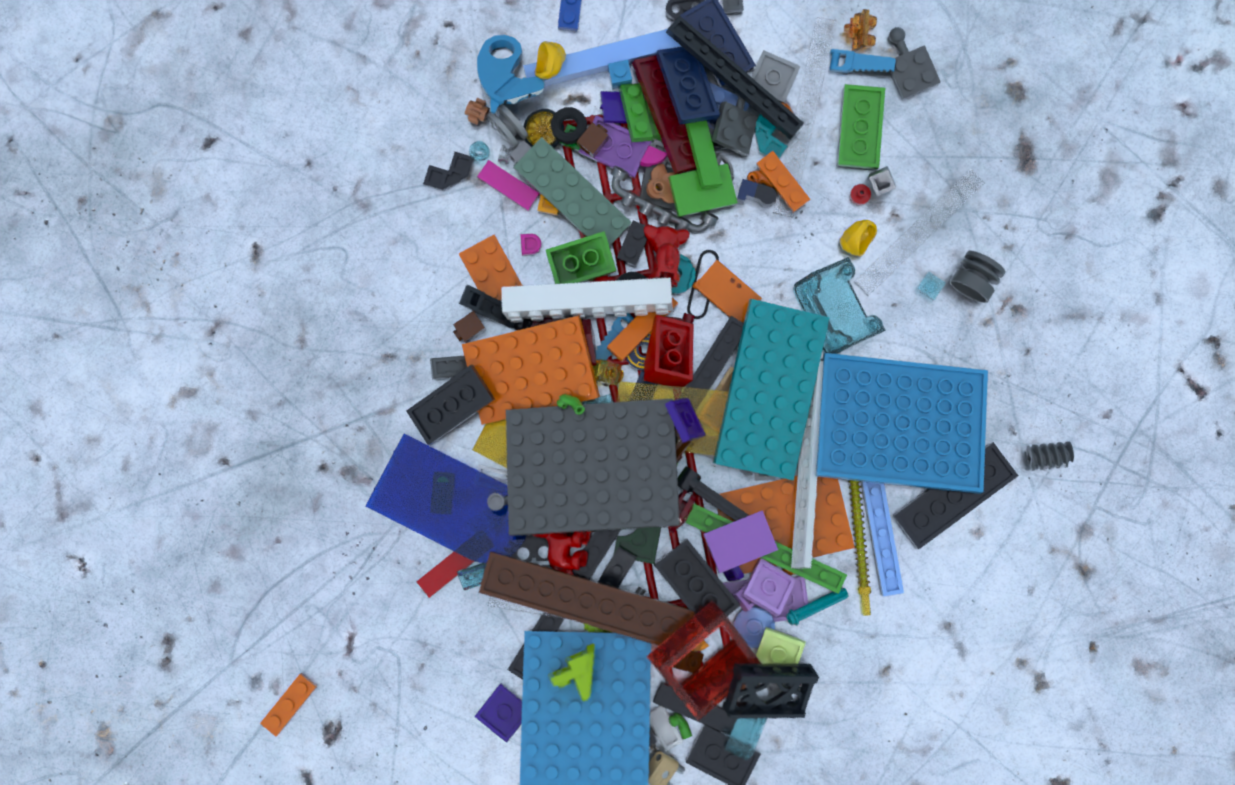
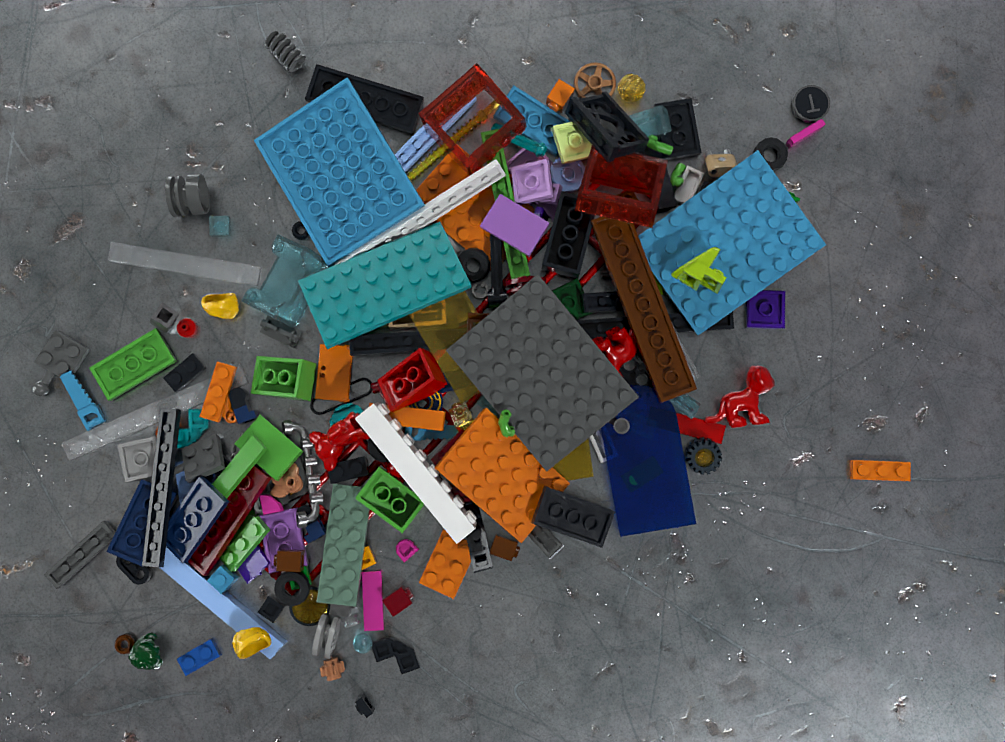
camera: 130 degrees left, 0 degrees up
dark azure animal [477,35,544,114] -> none
dark purple tile [665,398,705,443] -> none
clear orange hips [844,9,877,51] -> none
none -> black plate [163,353,206,393]
none -> bright green slope [251,356,317,401]
none -> black plate [257,595,286,623]
none -> dark grey hinge [260,315,302,348]
none -> black plate [292,221,309,240]
none -> dark blue leg [296,505,327,543]
none -> black plate [355,693,375,718]
none -> dark red brick [382,585,414,617]
none -> clear red windscreen [418,63,527,176]
none -> black tyre [458,248,490,282]
none -> light grey bush [472,281,489,300]
none -> dark azure tile [493,85,571,158]
none -> orange brick [546,79,575,113]
none -> medium nougat wheel [574,62,616,98]
none -> clear yellow piece [617,73,646,103]
none -> bright green arm [647,135,673,155]
none -> black wheel [685,438,722,475]
none -> red animal [705,365,775,428]

